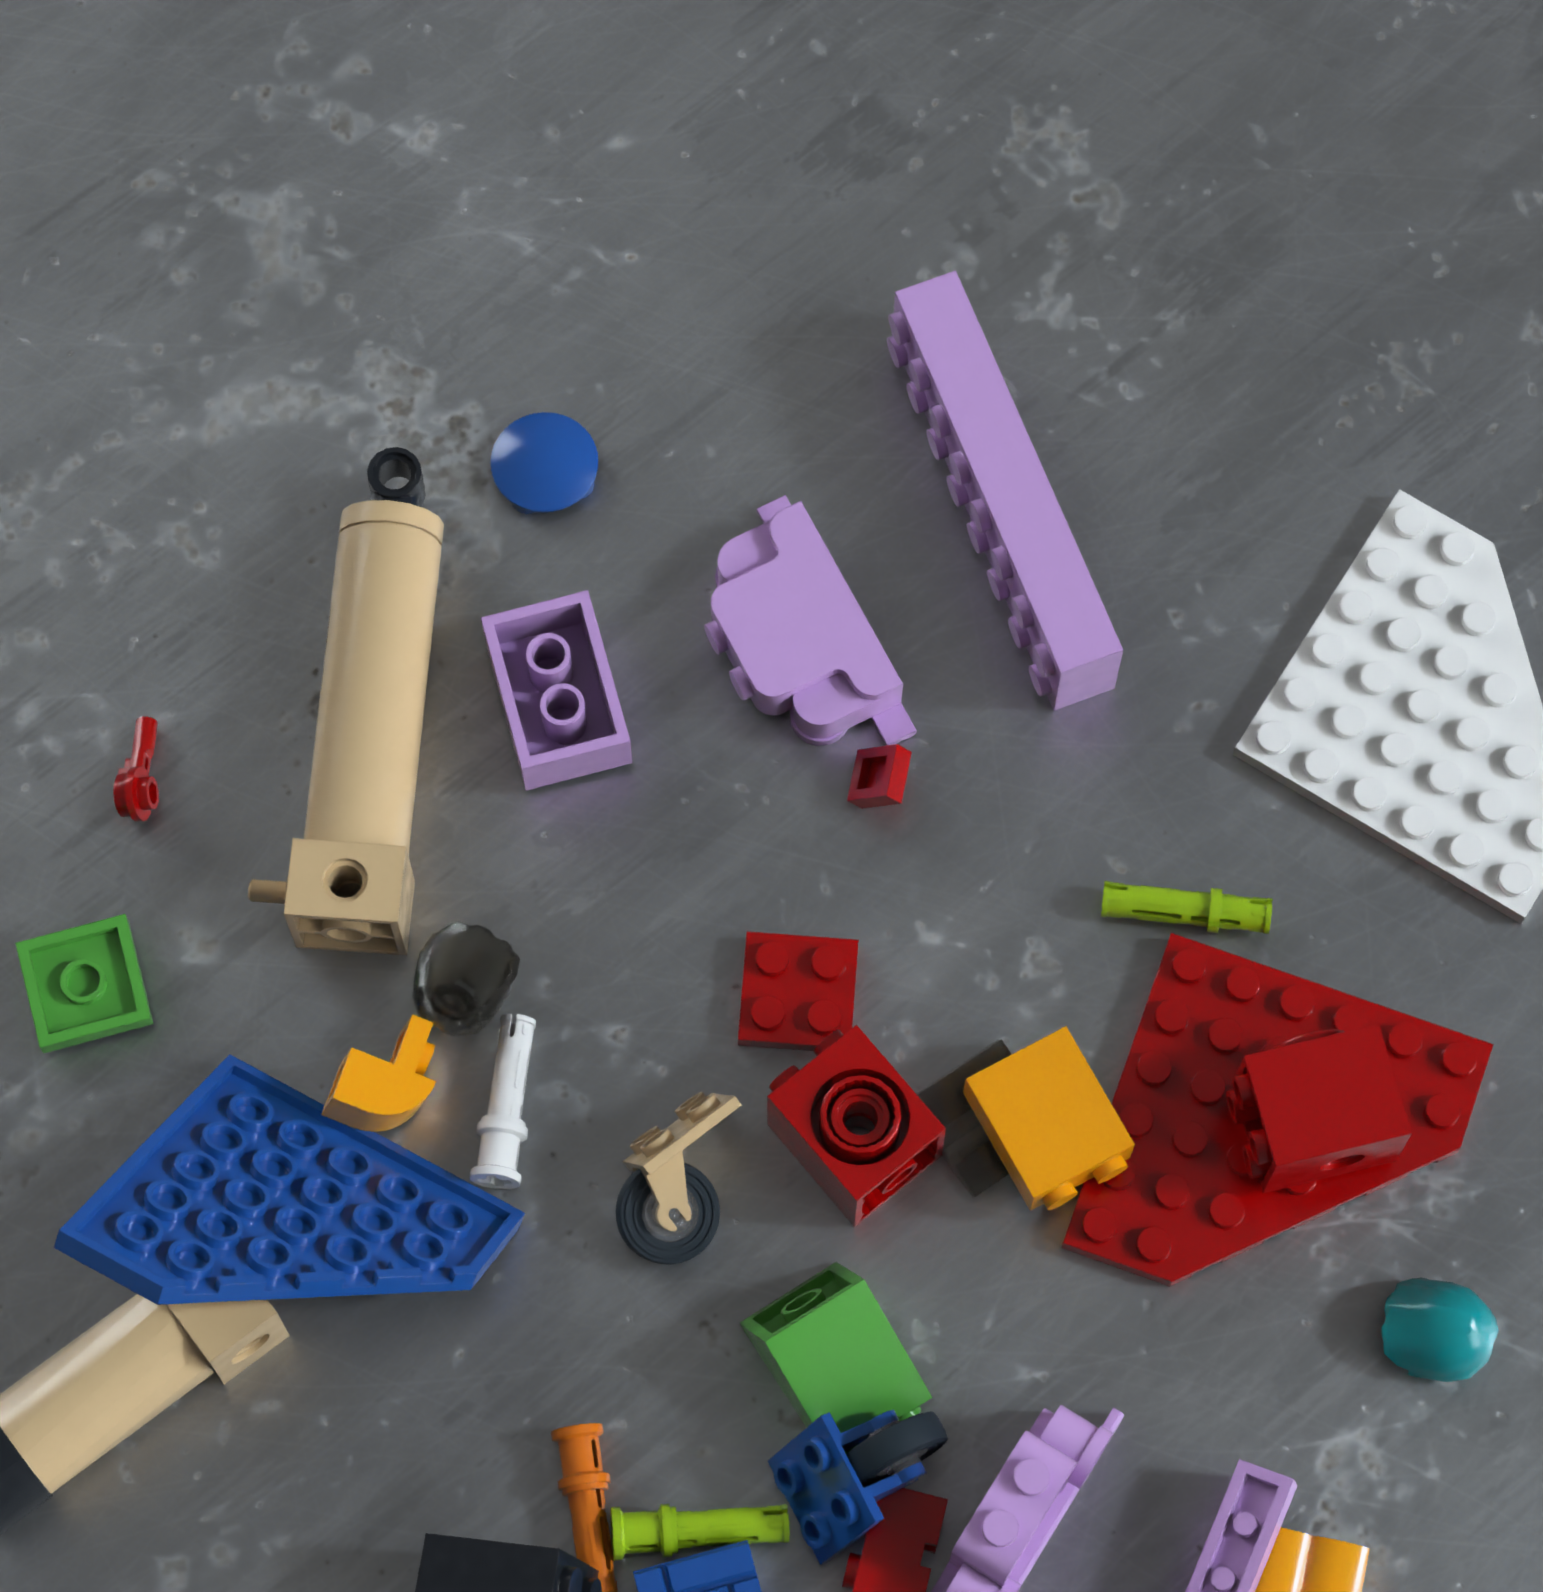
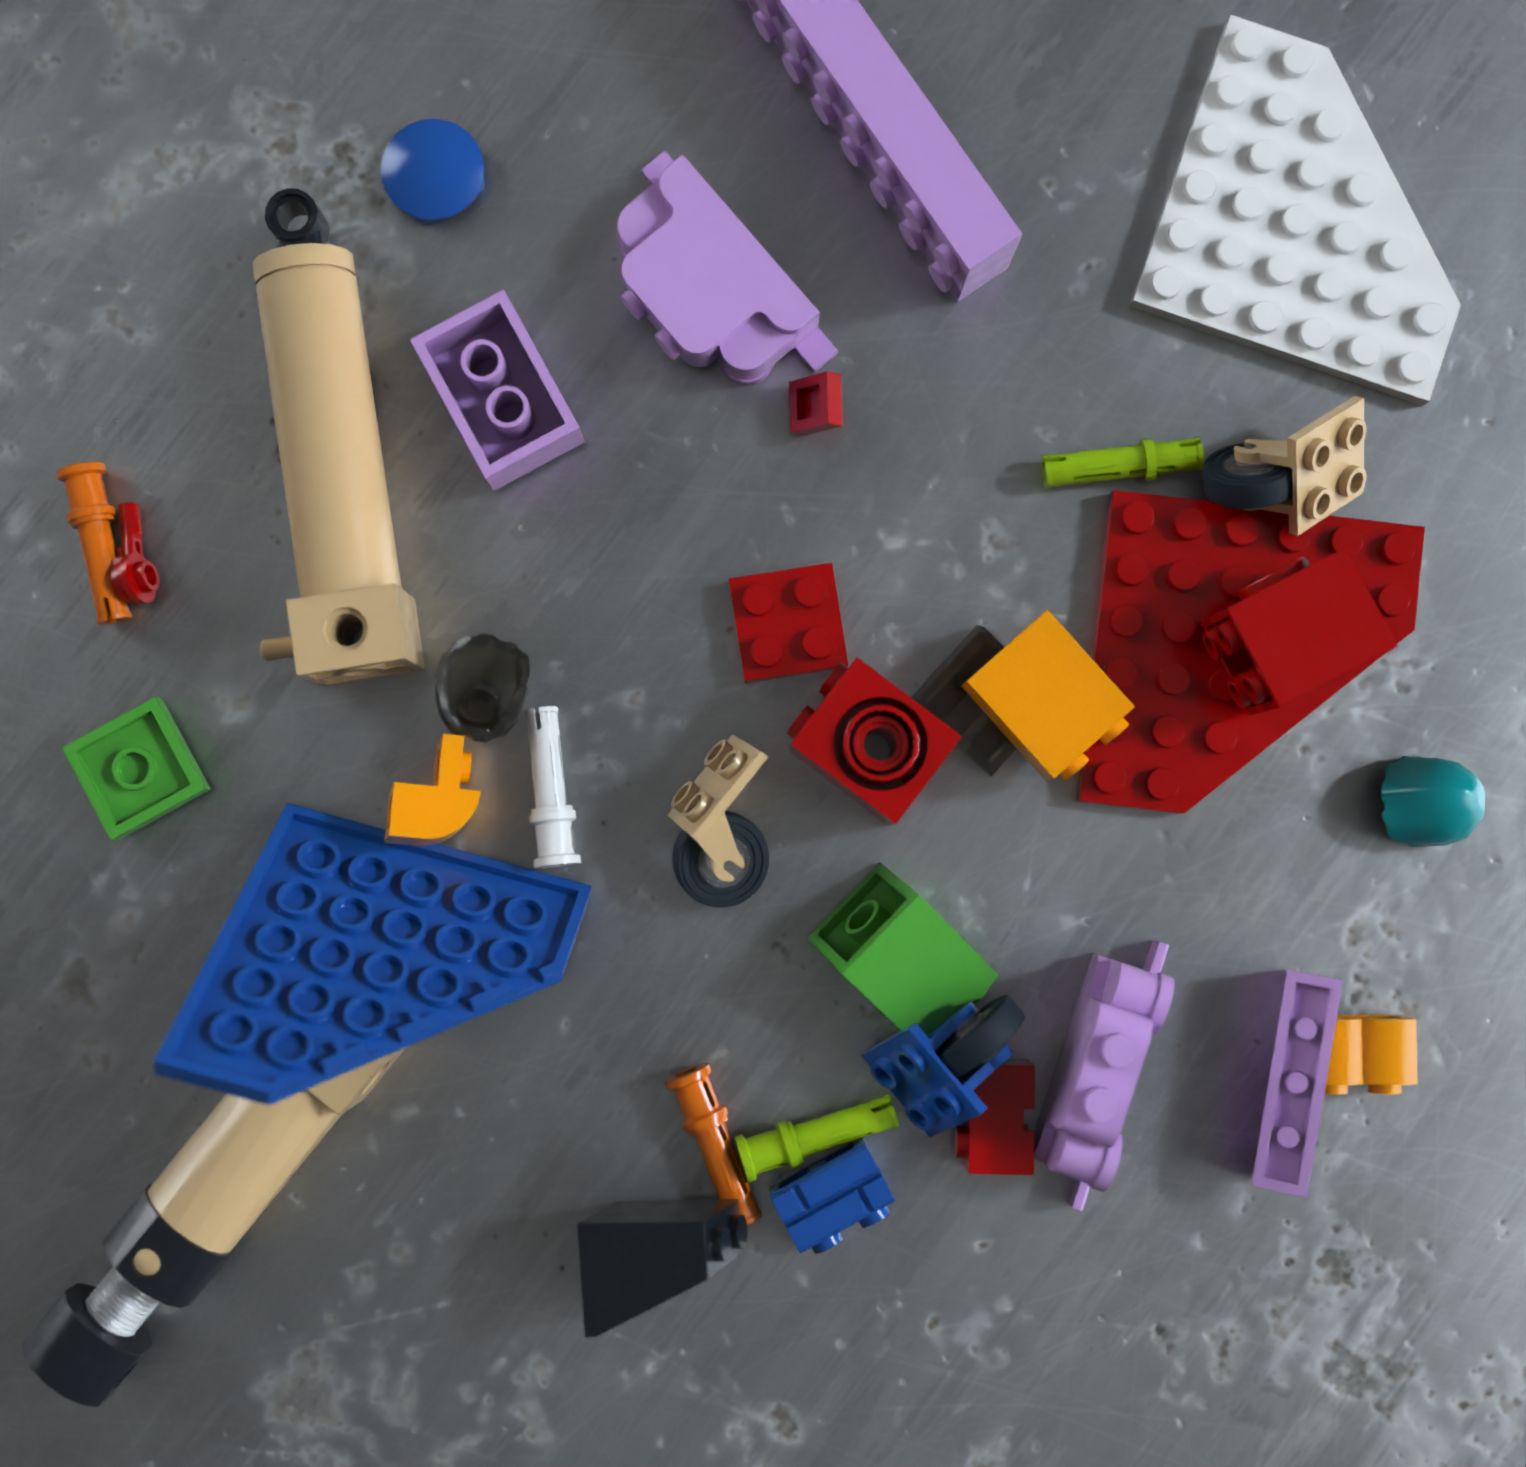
camera: 15 degrees left, 15 degrees up
none -> orange pin [56,462,133,625]
none -> tan plate [1202,396,1367,536]

